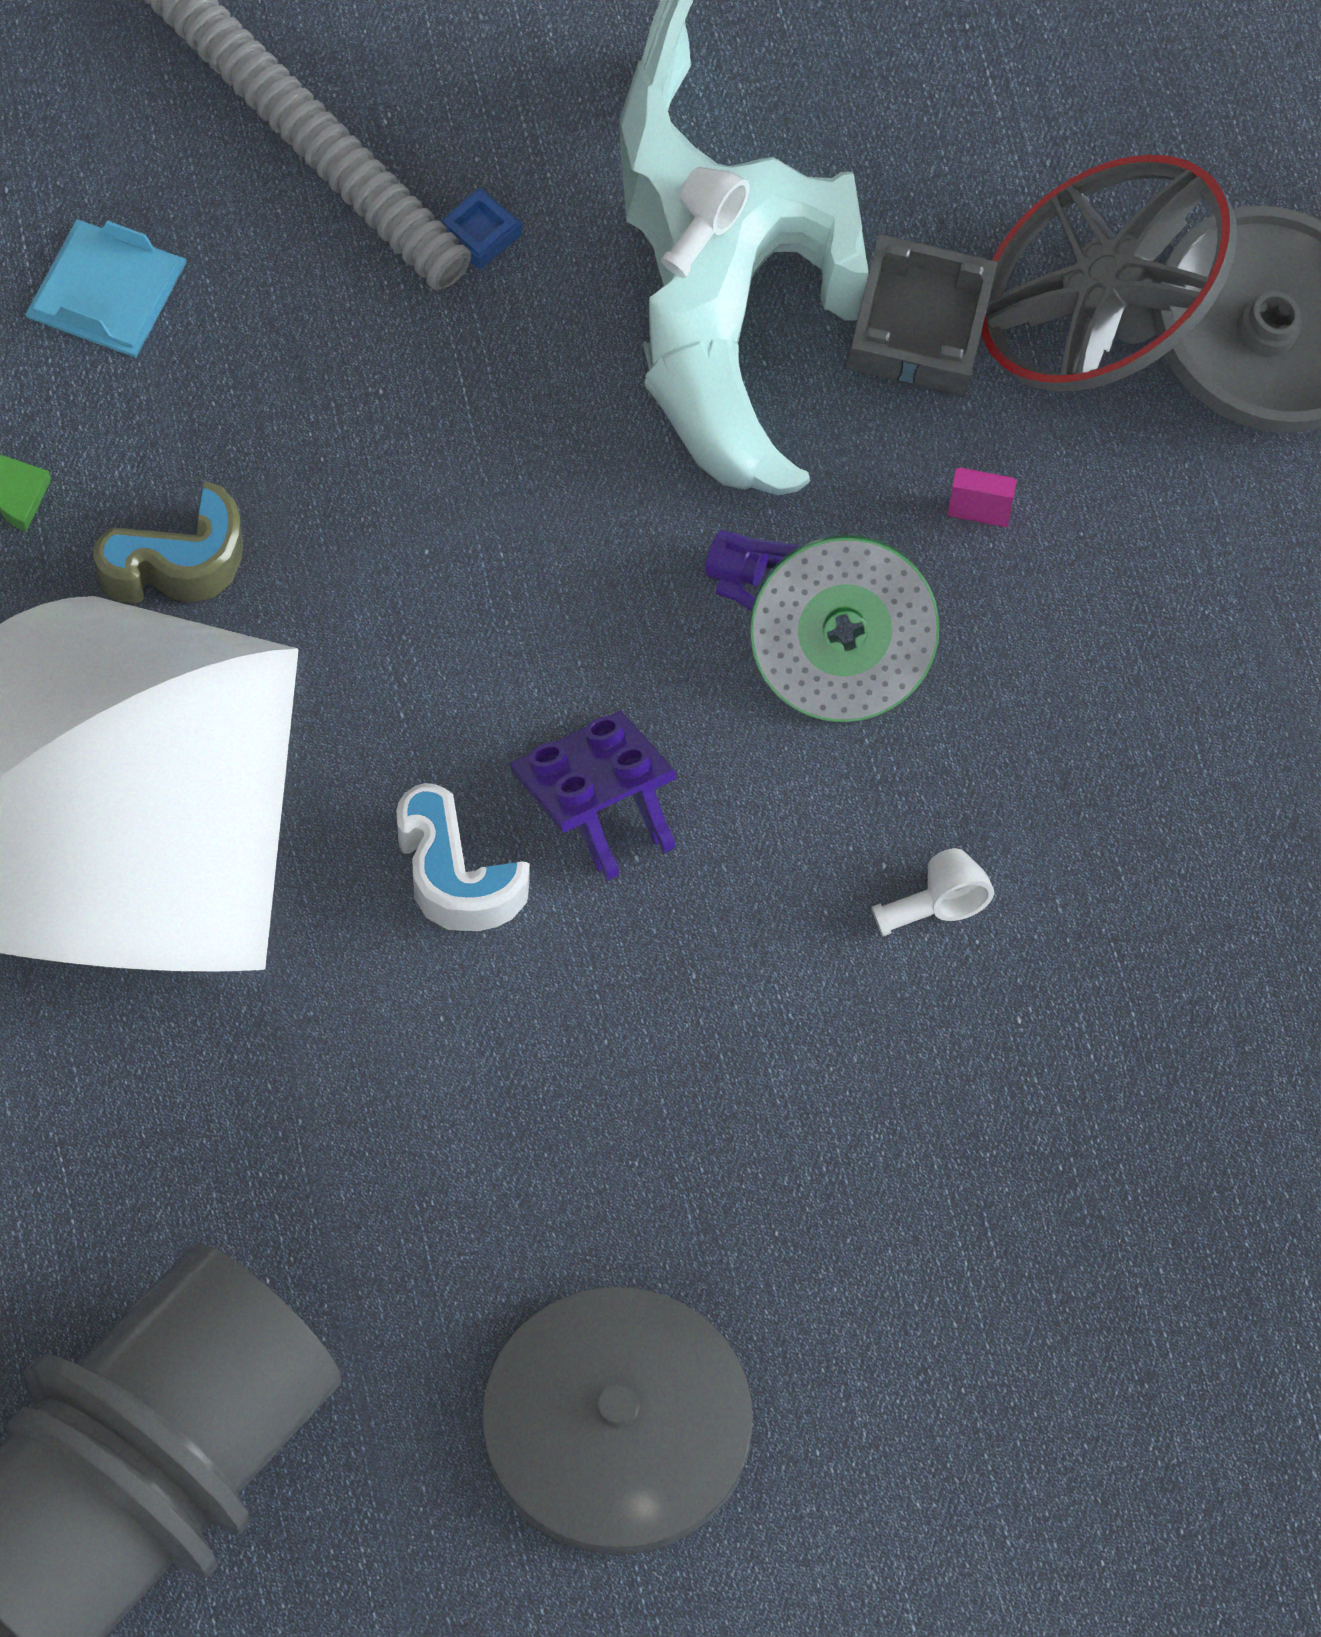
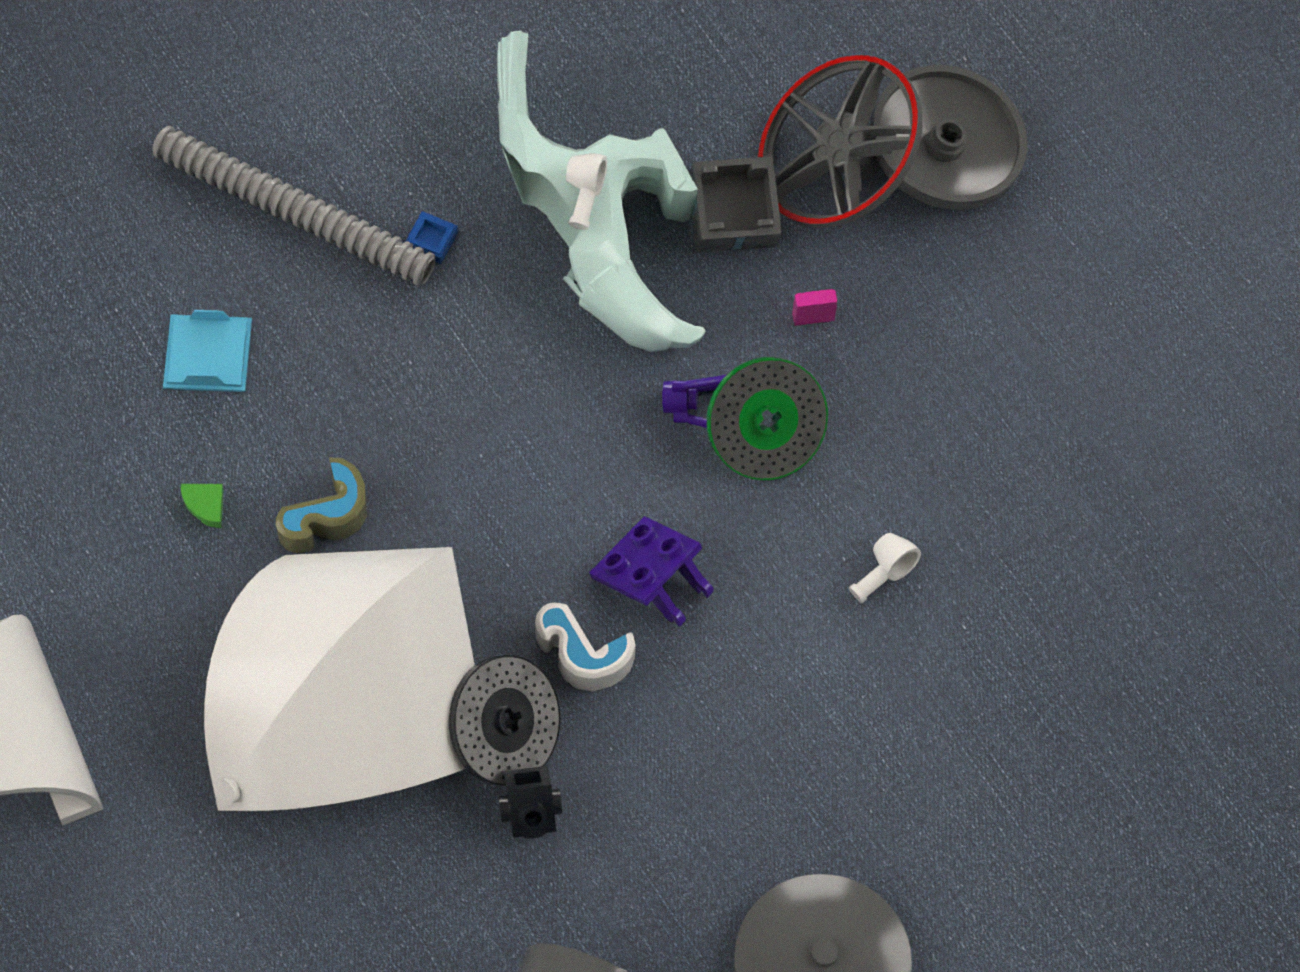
camera: 20 degrees left, 0 degrees up
none -> piece [449,655,560,786]
none -> black brick [498,766,563,839]

